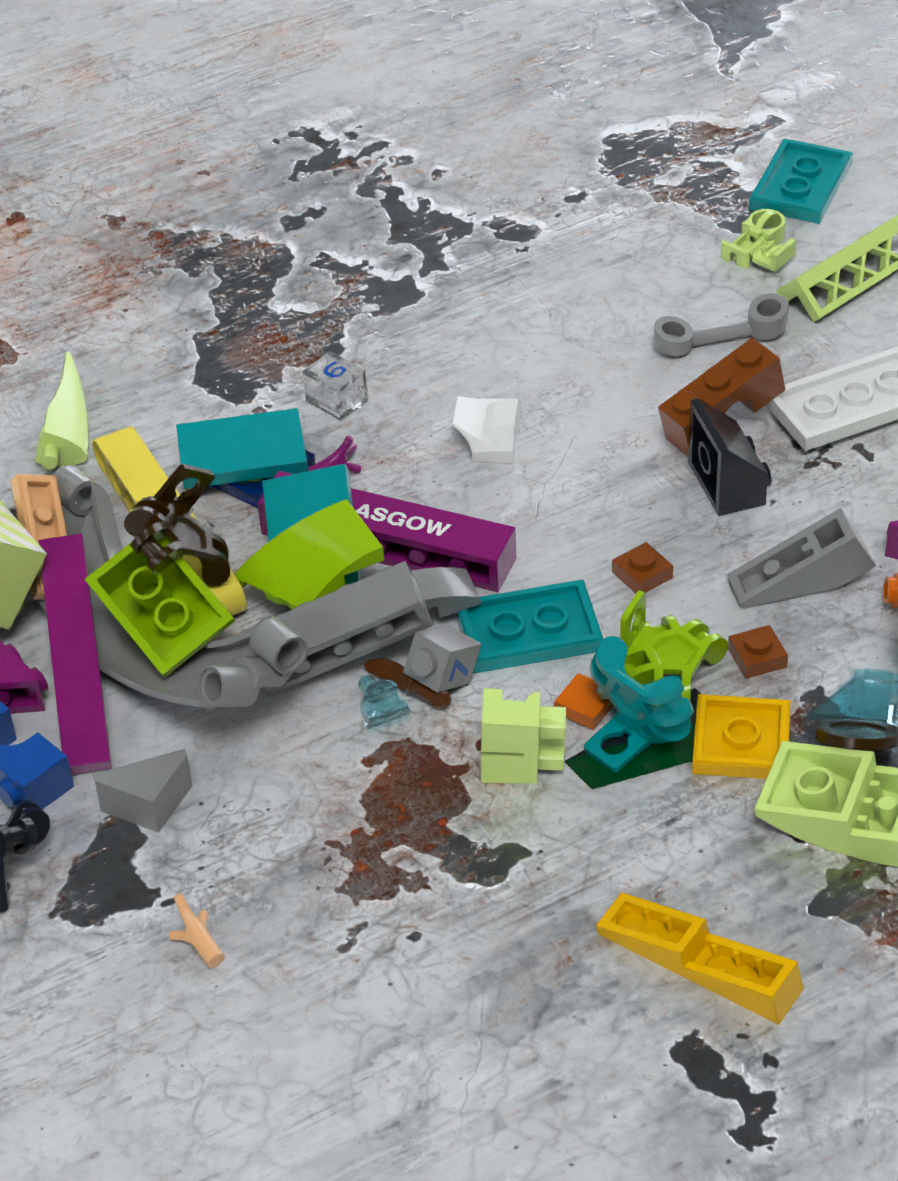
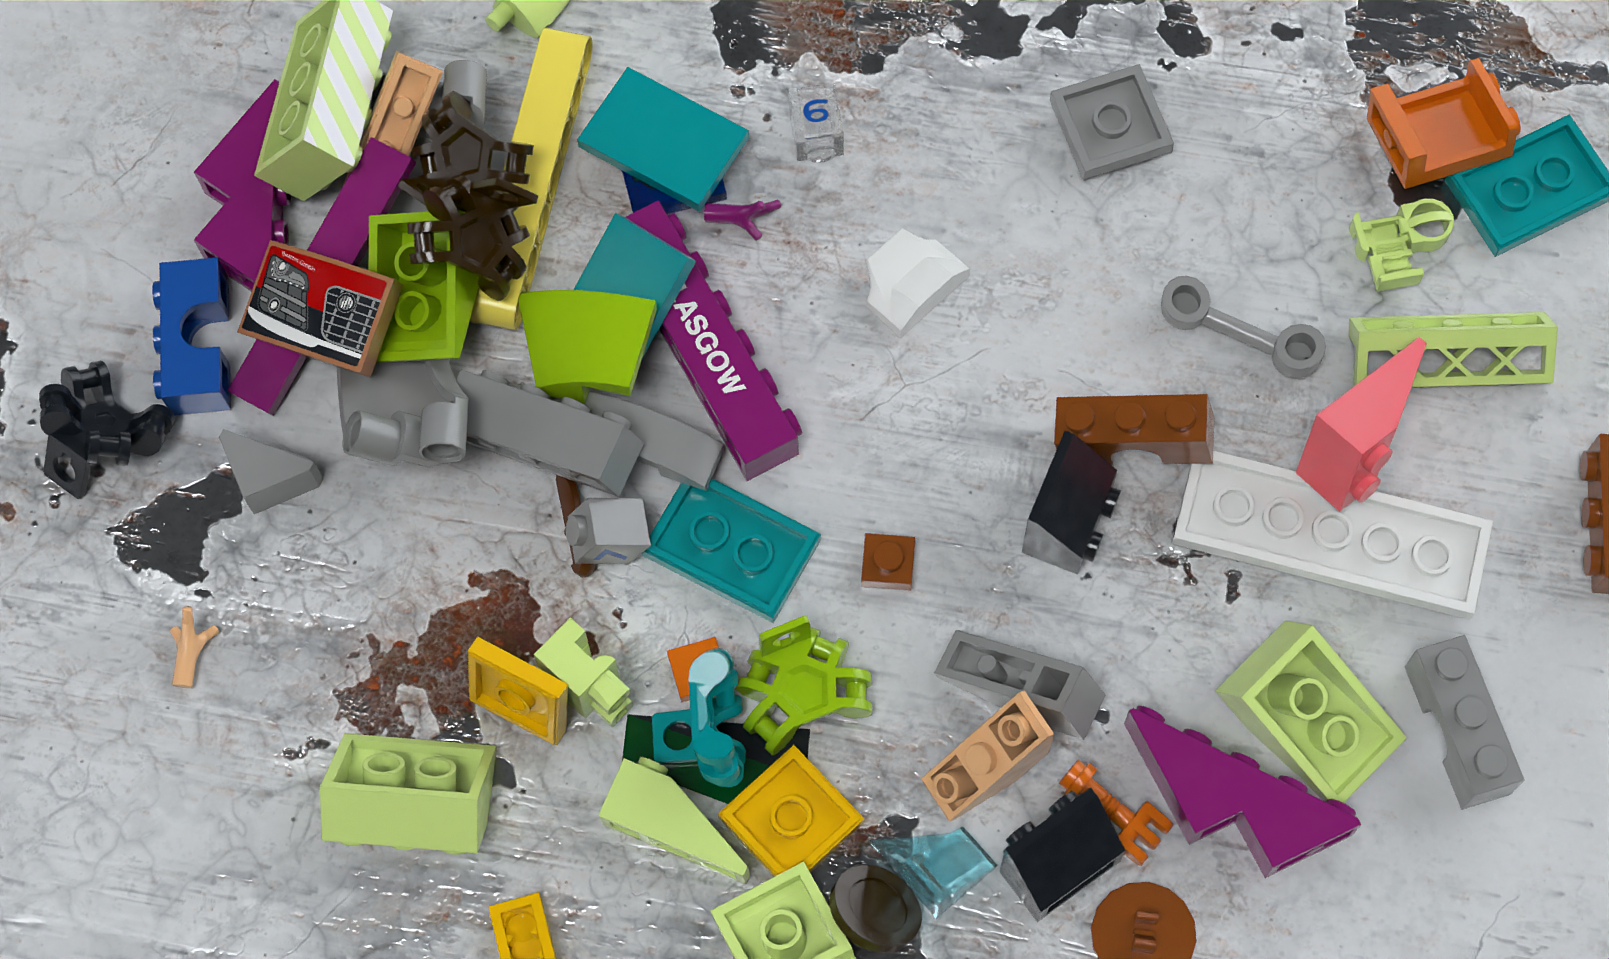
camera: 40 degrees right, 25 degrees up
clear light blue piece [358,675,410,729] -> none
dark orange plate [728,625,788,679] -> none
none -> slope [237,240,403,378]
none -> yellowish green slope [320,733,496,855]
none -> dark brown piece [398,91,534,212]
none -> yellow tile [468,637,568,745]
none -> yellowish green slope [598,757,750,884]
none -> light nougat slope [921,690,1054,822]
none -> light grey plate [1050,64,1174,180]
none -> coral slope [1296,337,1427,512]
none -> orange panel [1367,58,1521,189]

